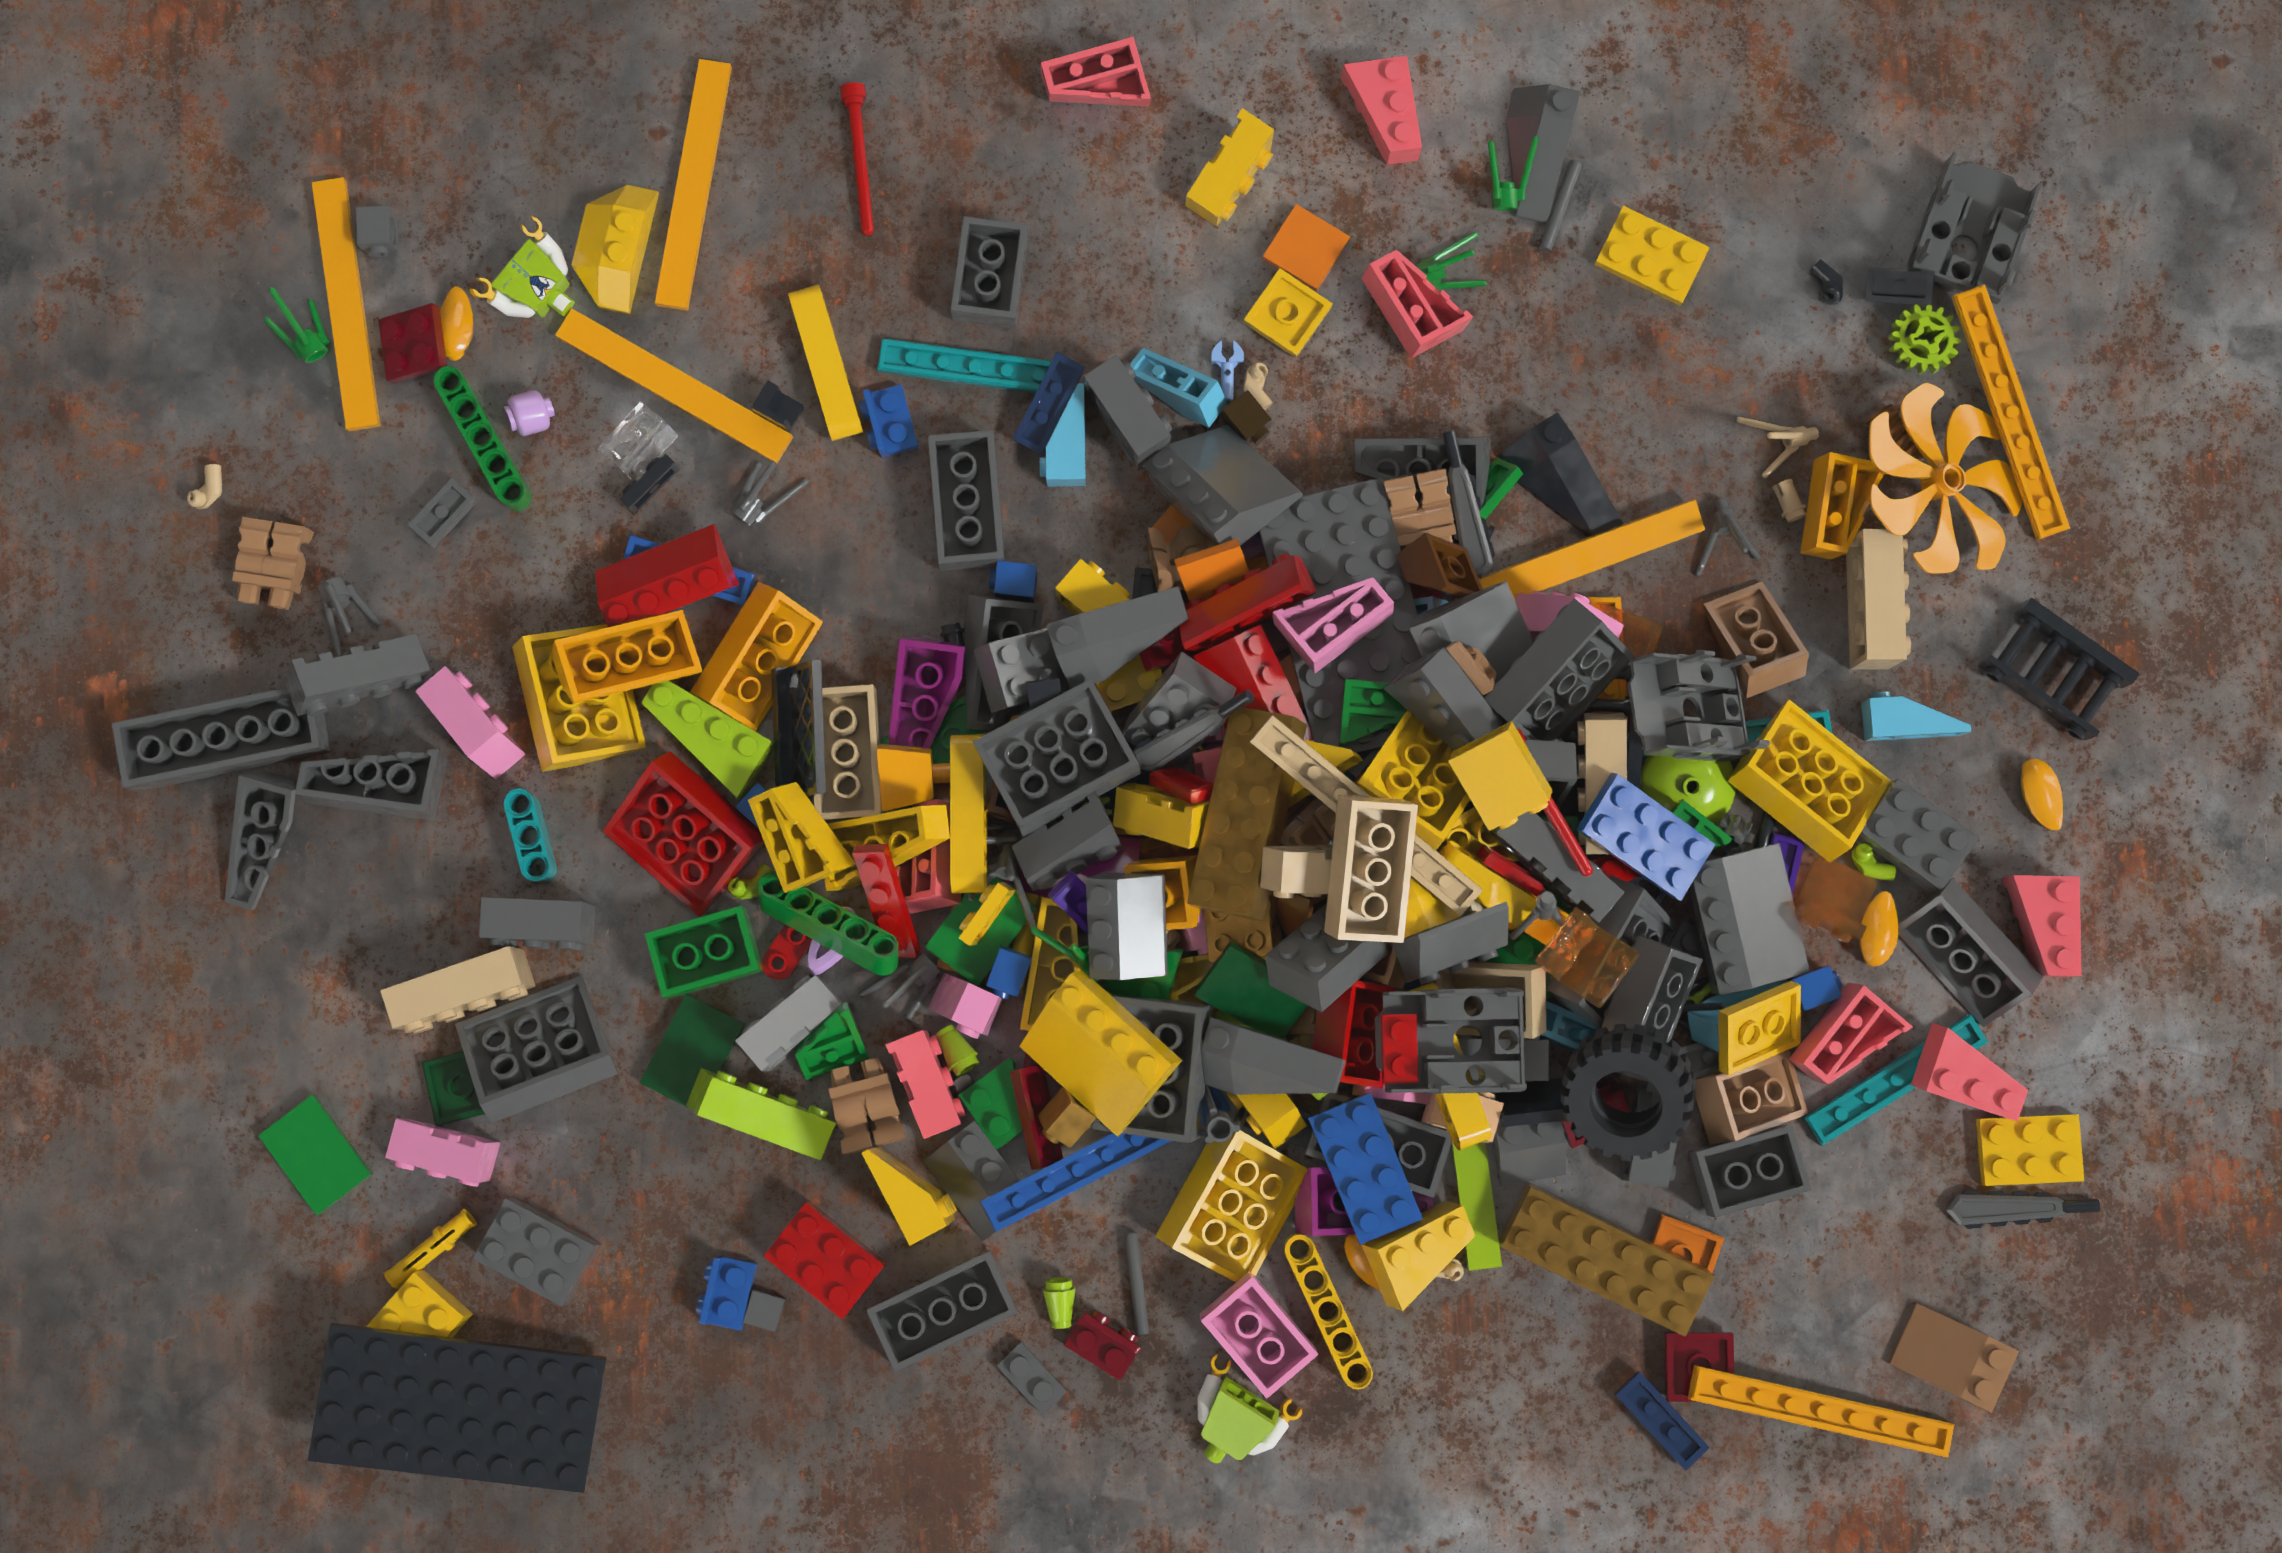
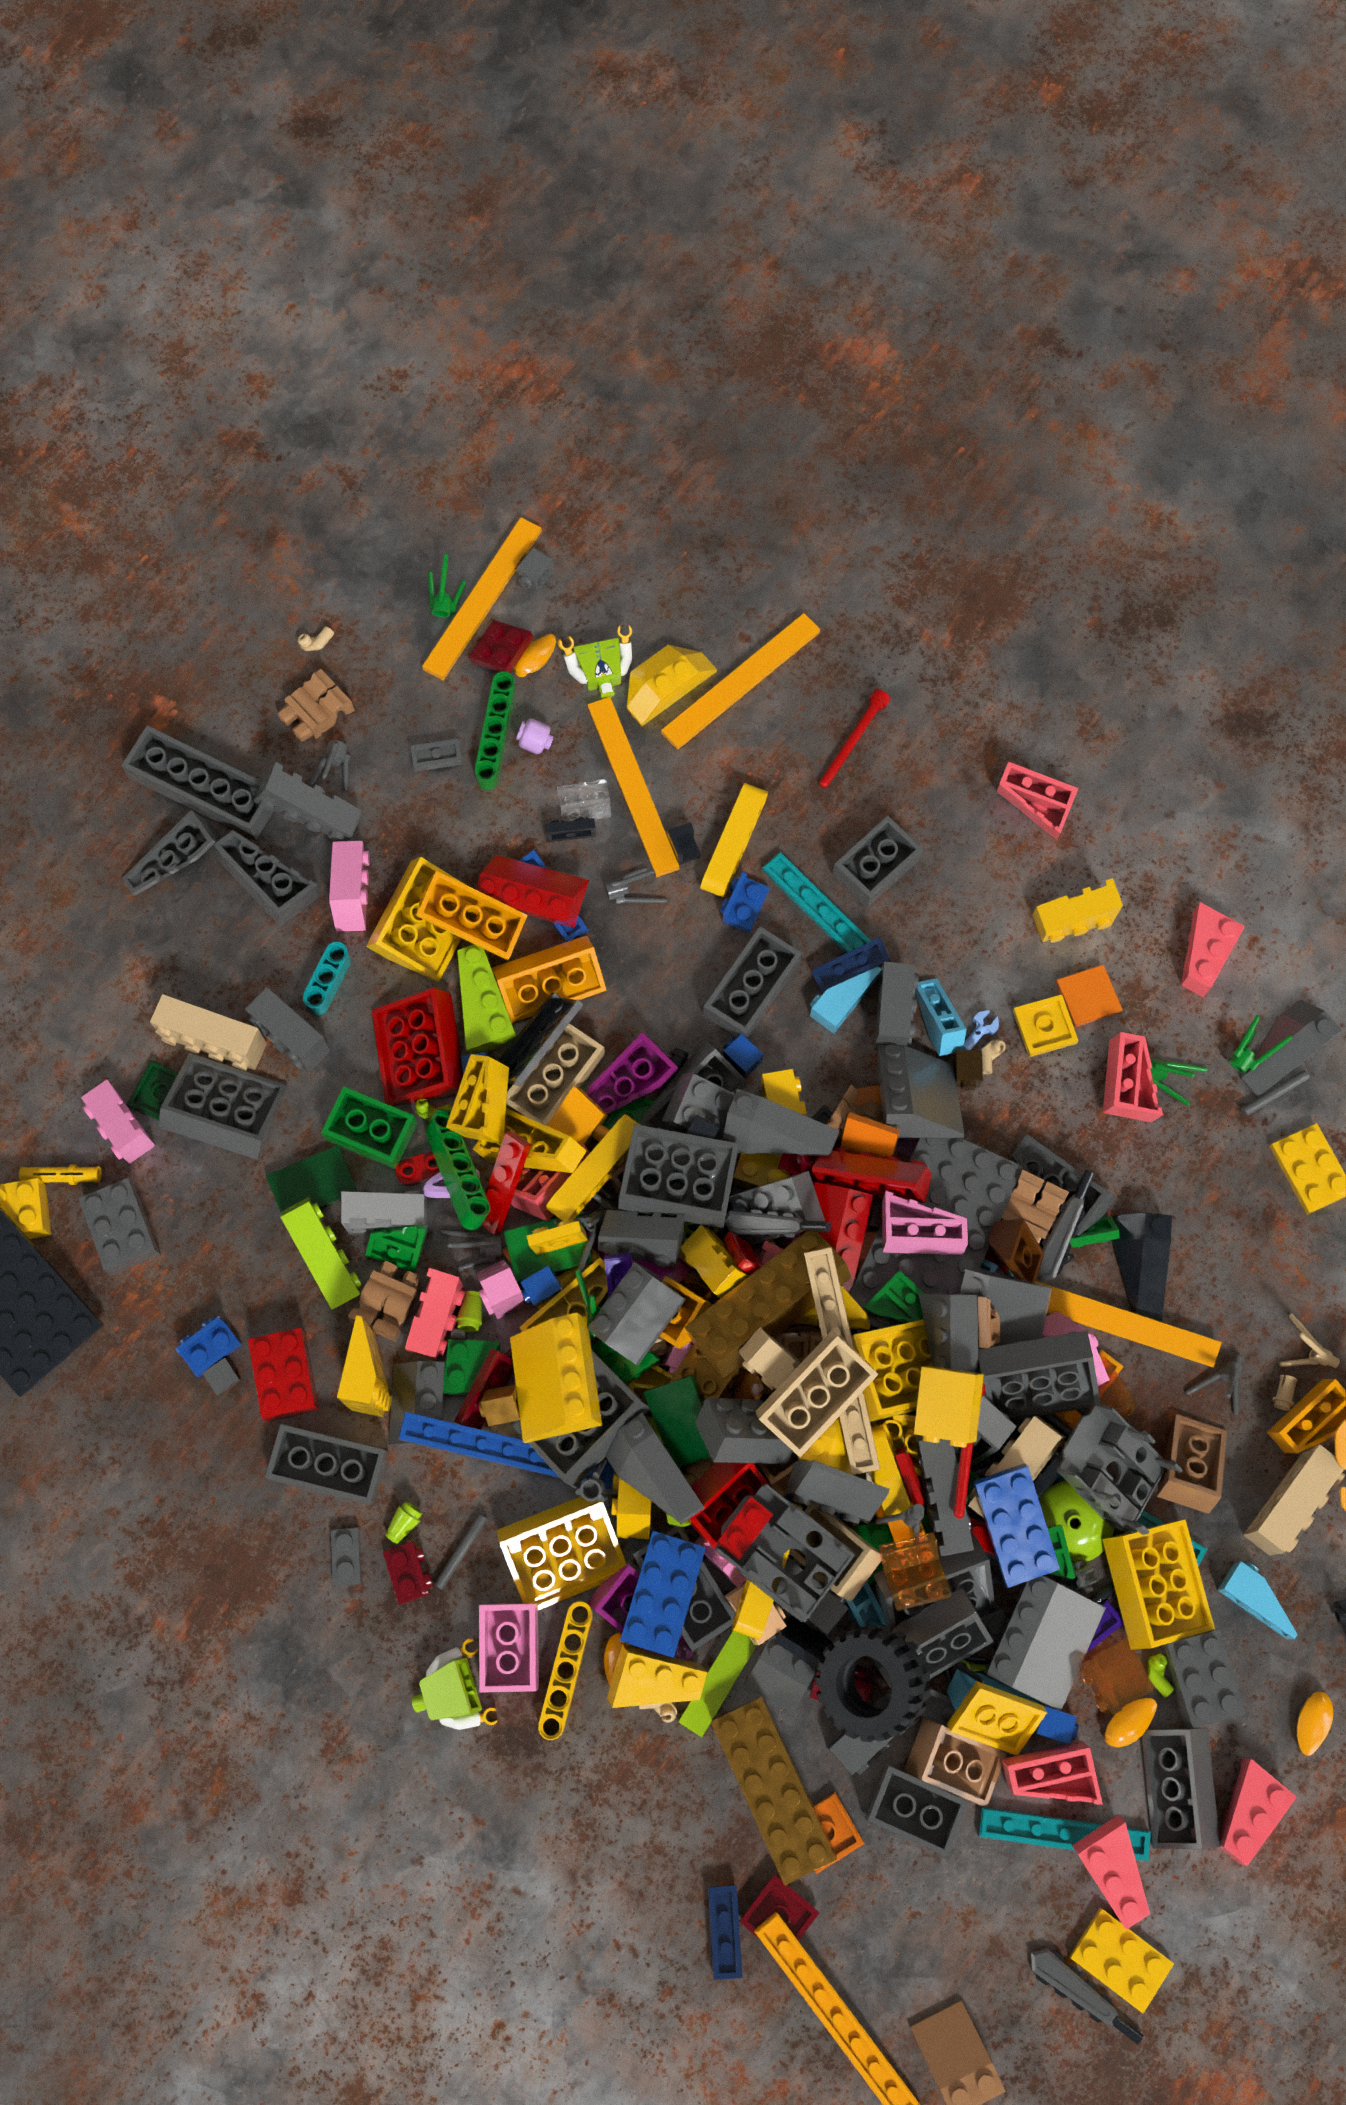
camera: 40 degrees right, 10 degrees down
green tile [258,1095,373,1216] -> none

